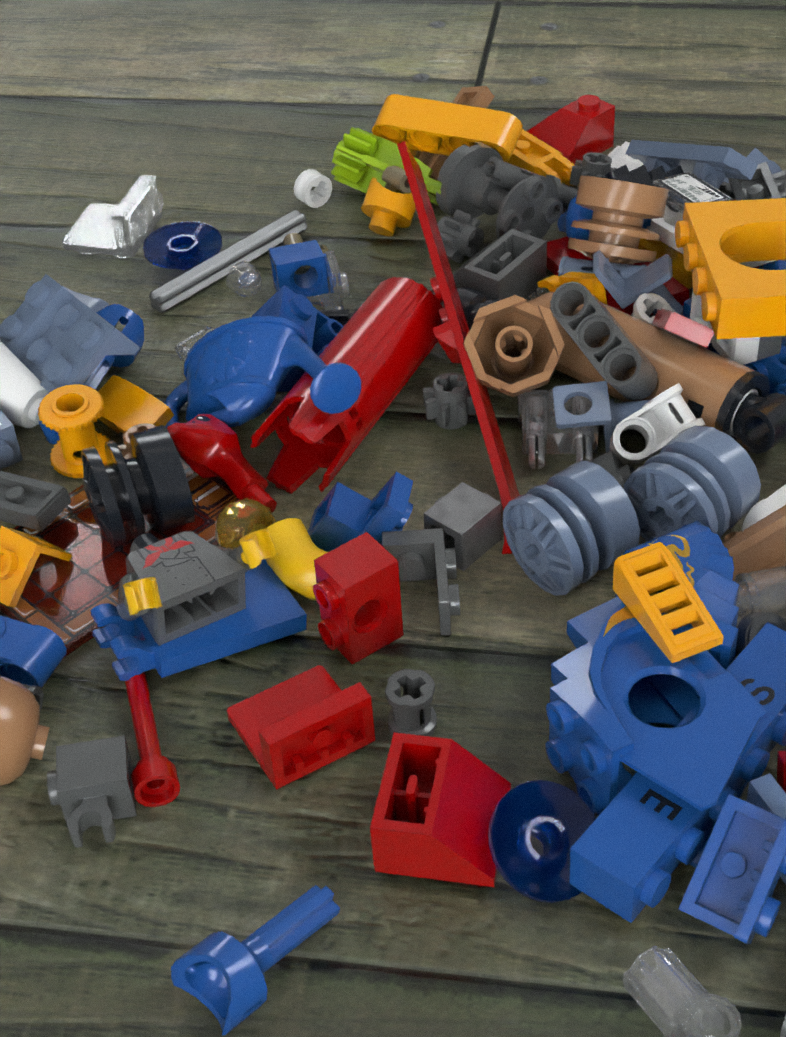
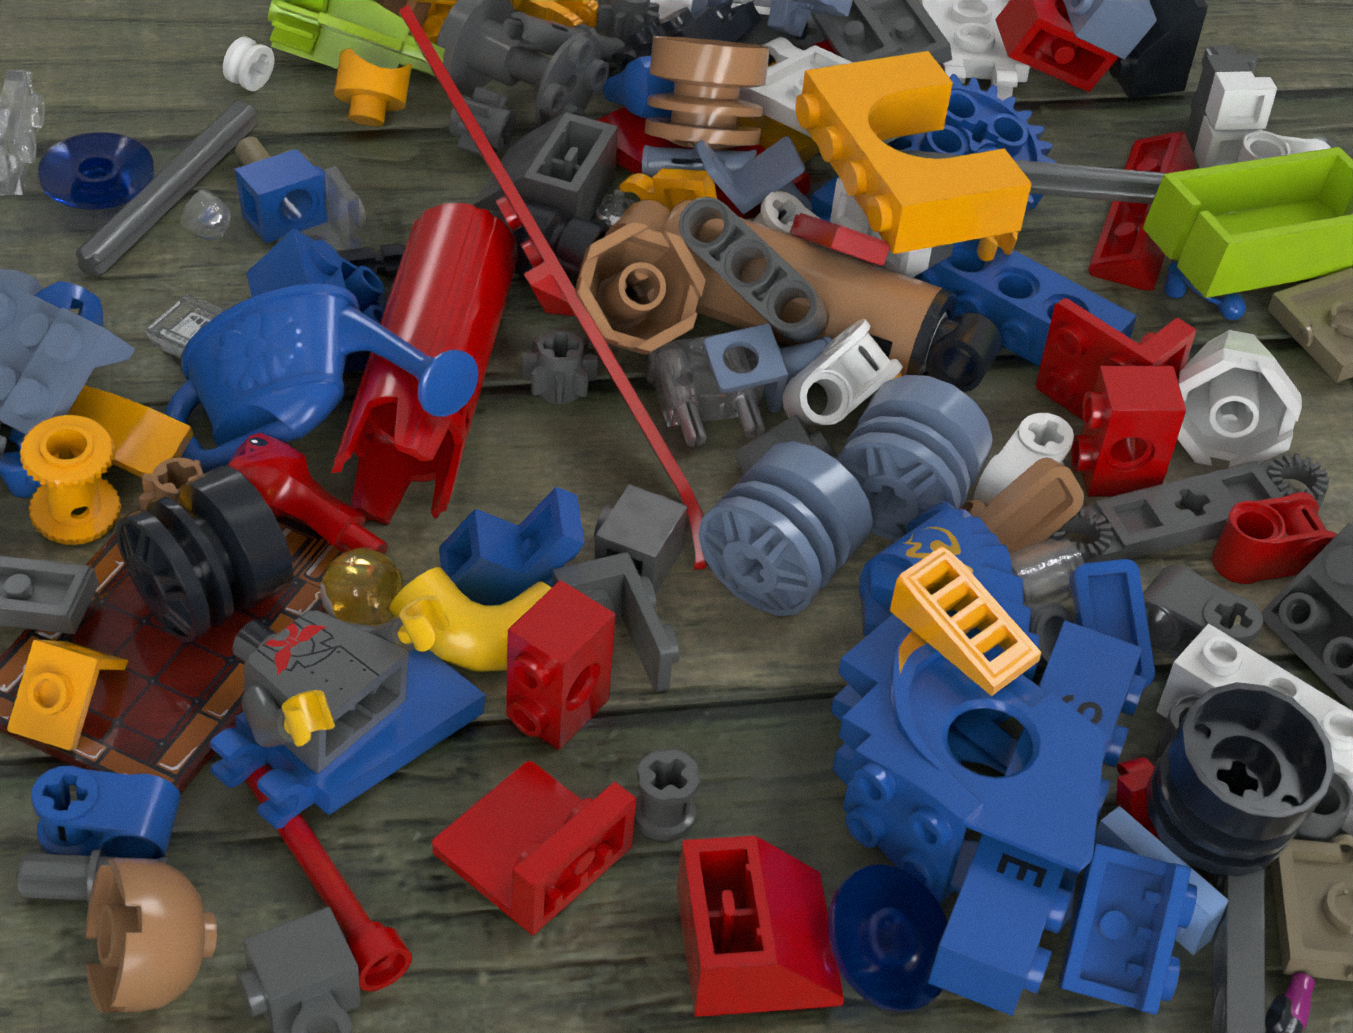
camera: 25 degrees left, 5 degrees up
dark tan arm [382,166,411,194] -> none
tile [653,172,733,214] -> none

